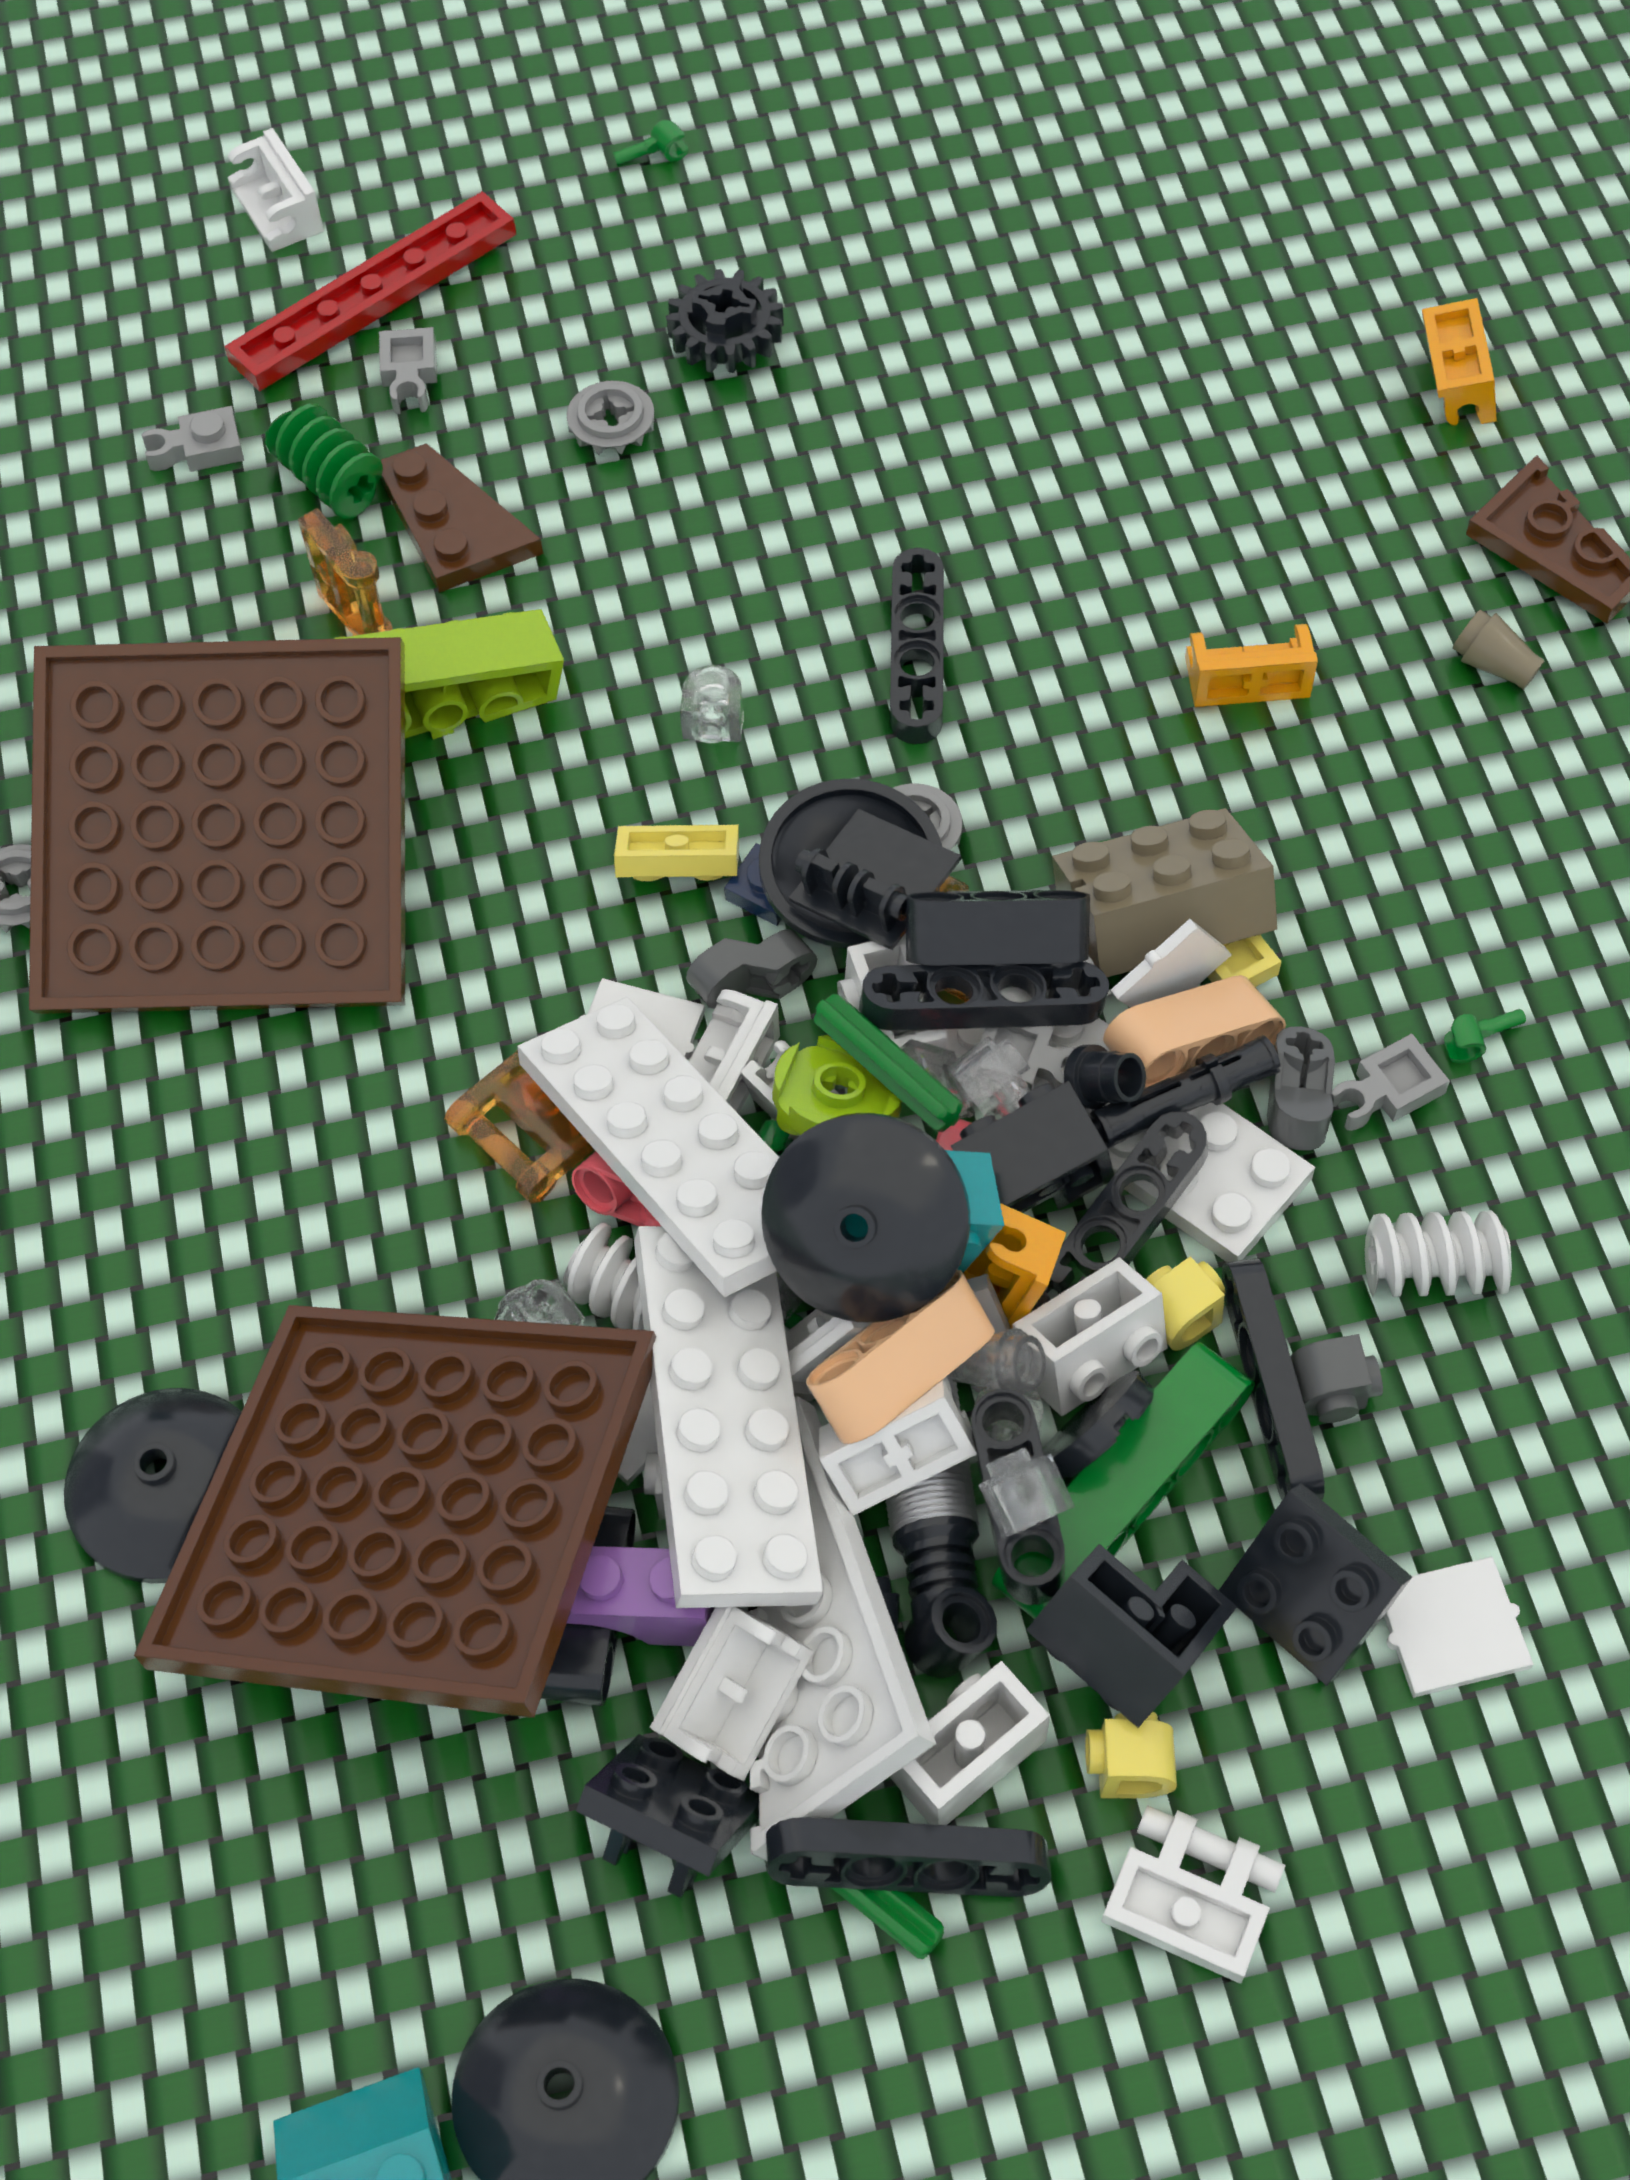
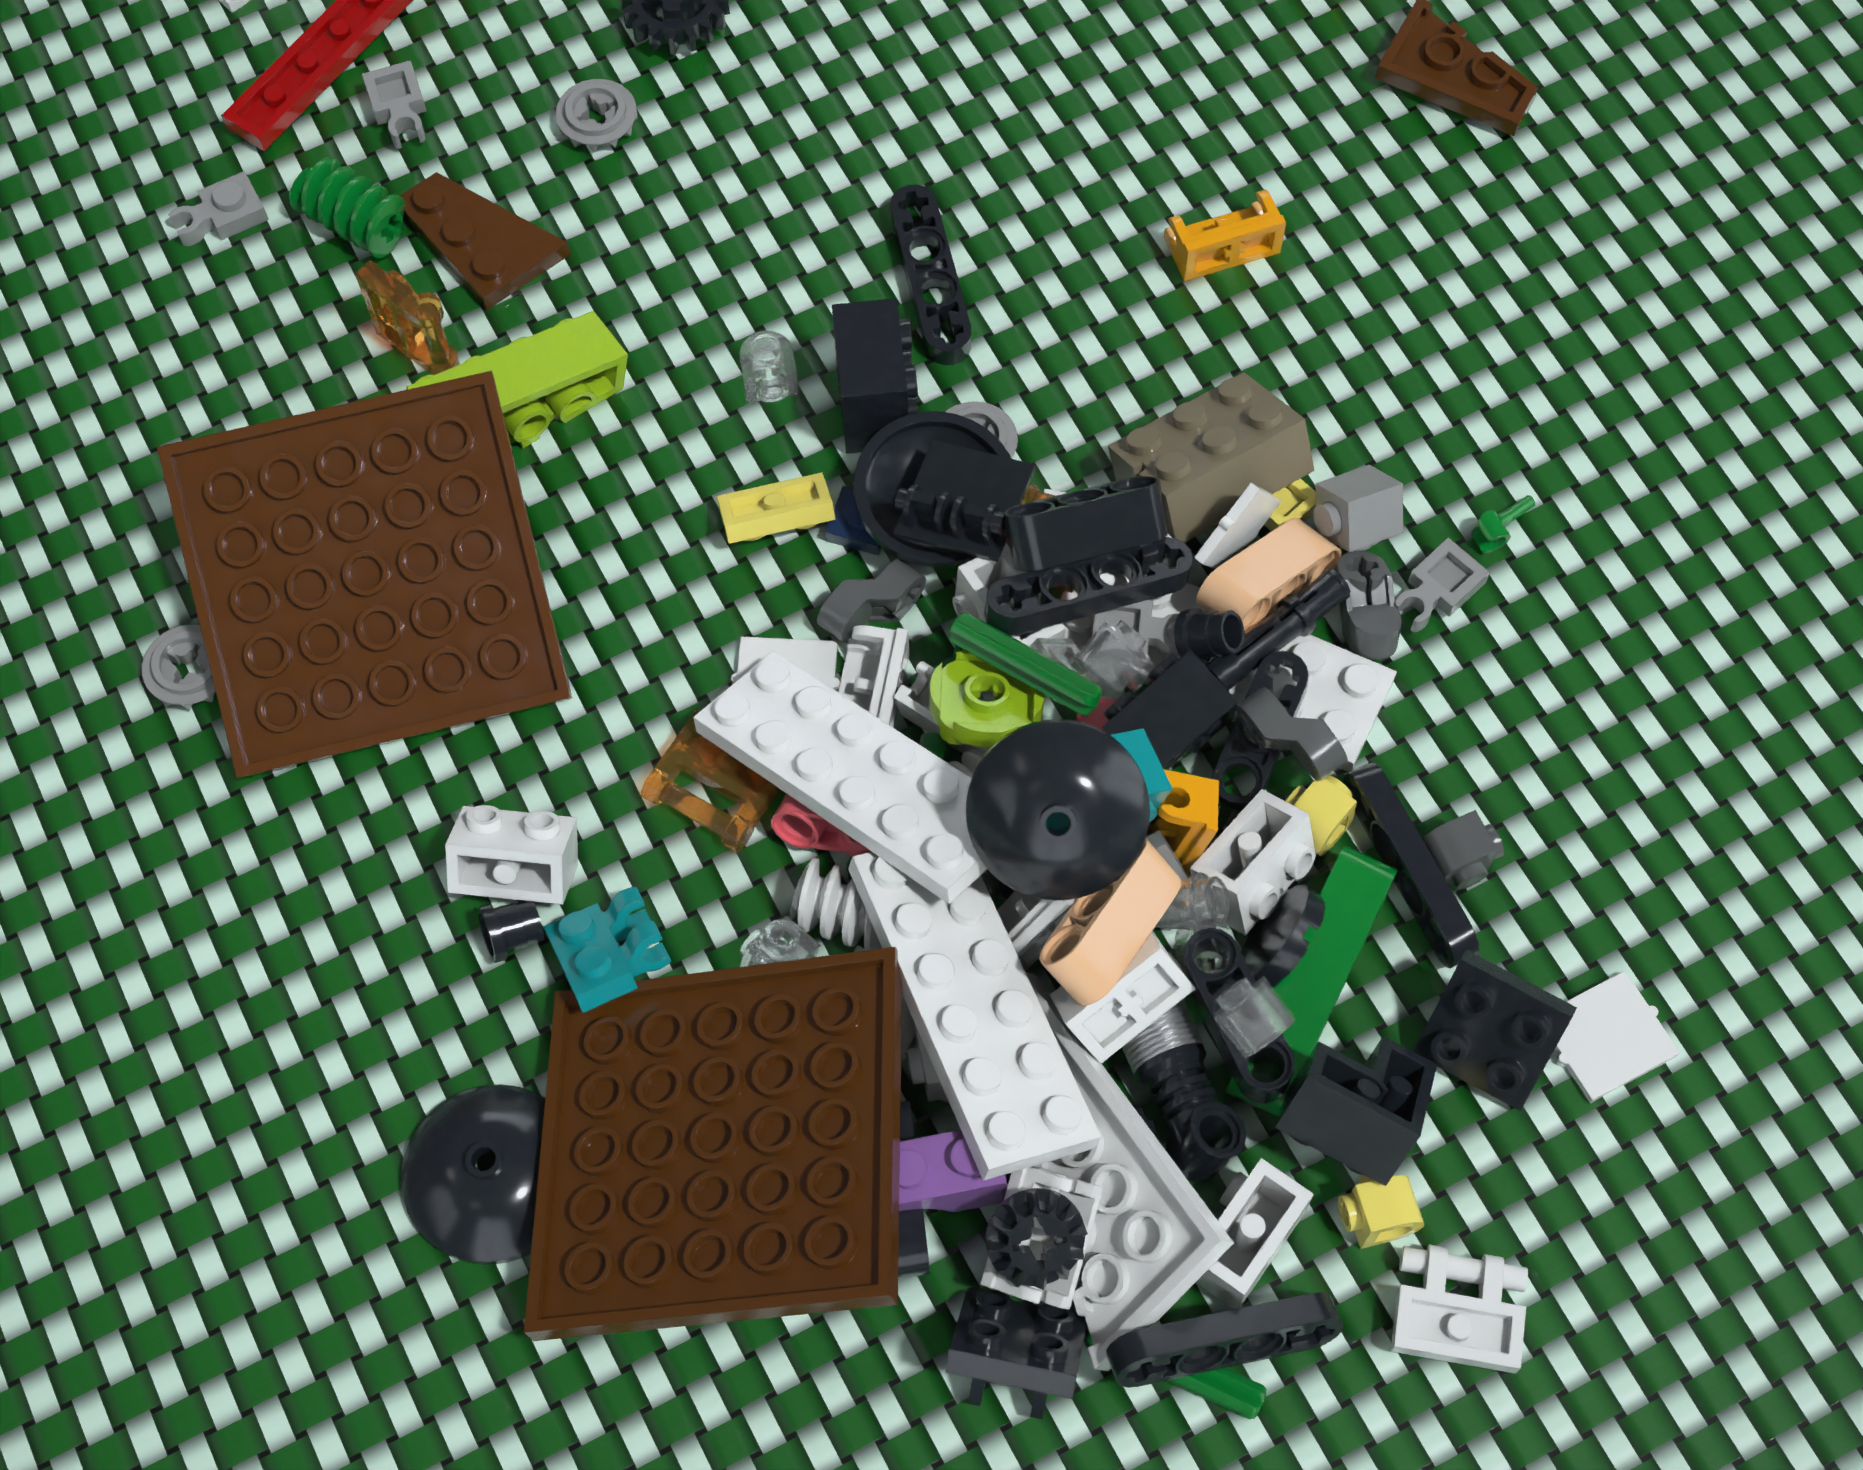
camera: 15 degrees left, 5 degrees up
white piece [1365,1211,1512,1297] -> none
dark tan cone [1452,609,1545,690] -> none
none -> white brick [445,805,578,904]
none -> black piece [477,901,544,963]
none -> teal plate [544,887,671,1013]
none -> black brick [832,298,918,454]
none -> black gear [985,1188,1088,1290]
none -> dark grey piece [1236,687,1348,781]
none -> light grey brick [1313,465,1403,552]

